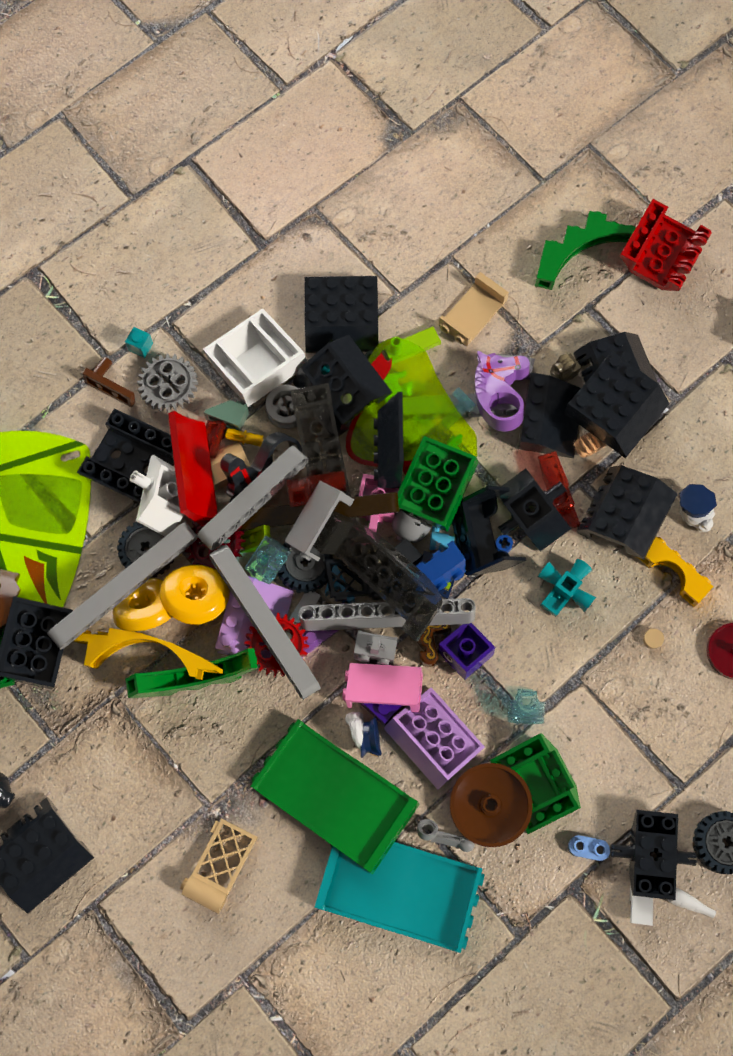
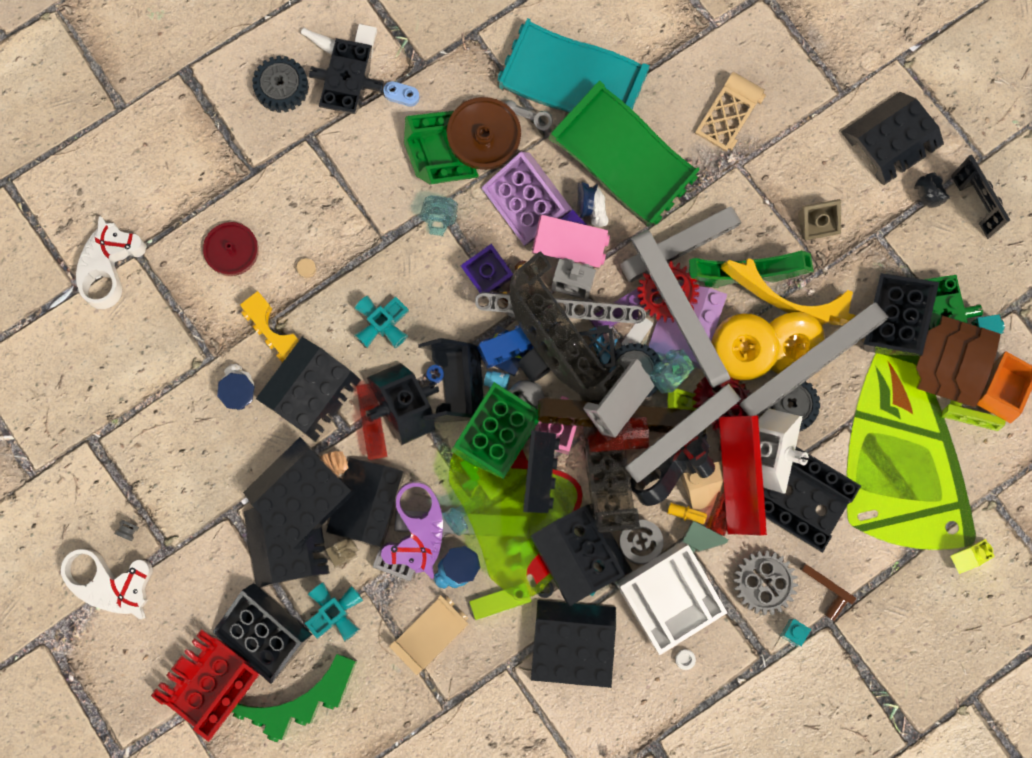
camera: 175 degrees left, 5 degrees up
none -> black slope [213,583,313,684]
none -> teal brick [305,582,364,642]
none -> dark blue piece [434,546,481,589]
none -> light grey beam [620,207,742,282]
none -> white tile [675,650,696,670]
none -> dark tan slope [798,199,841,241]

